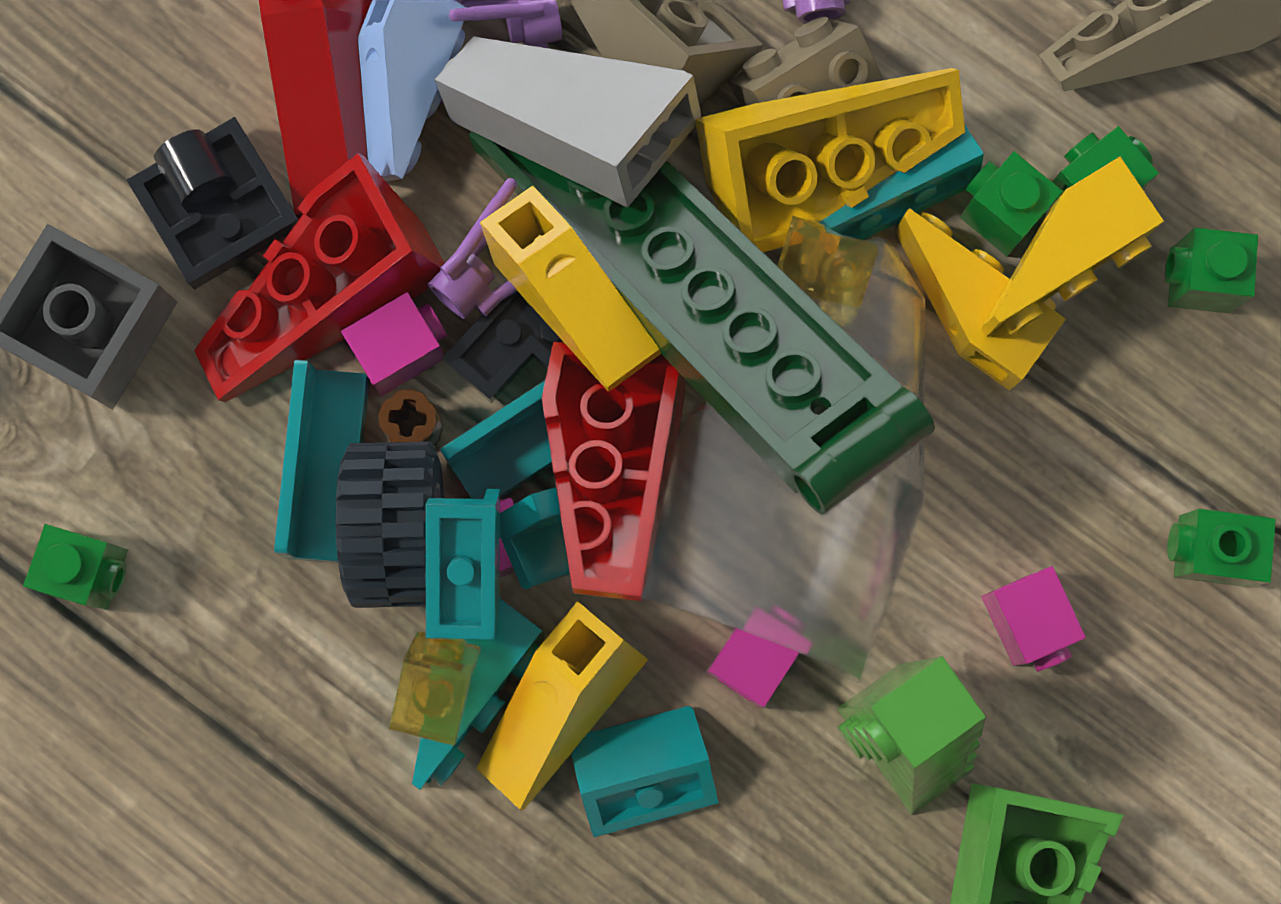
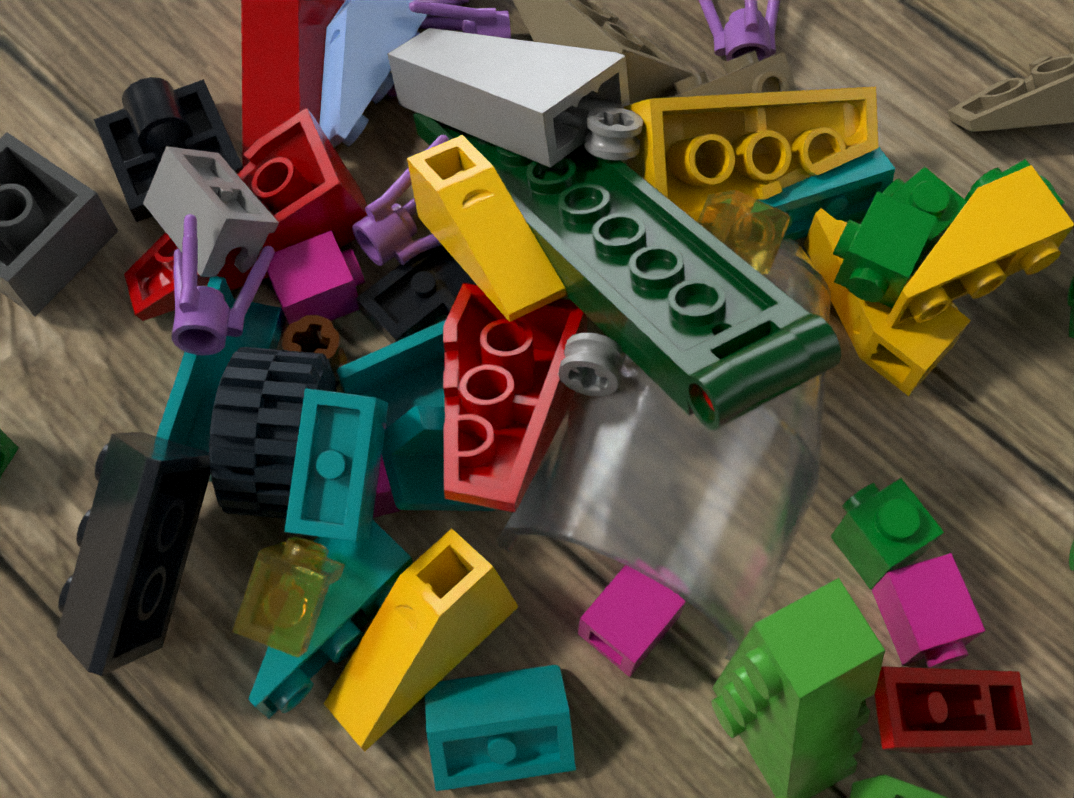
camera: 10 degrees right, 15 degrees down
none -> black slope [57,432,211,676]
none -> light grey hinge [143,146,279,277]
none -> medium lavender plant [172,214,275,355]
none -> light grey bush [558,333,626,396]
none -> light grey bush [584,107,643,160]
none -> green brick [830,478,944,590]
none -> green brick [833,191,938,308]
none -> red slope [874,666,1033,754]

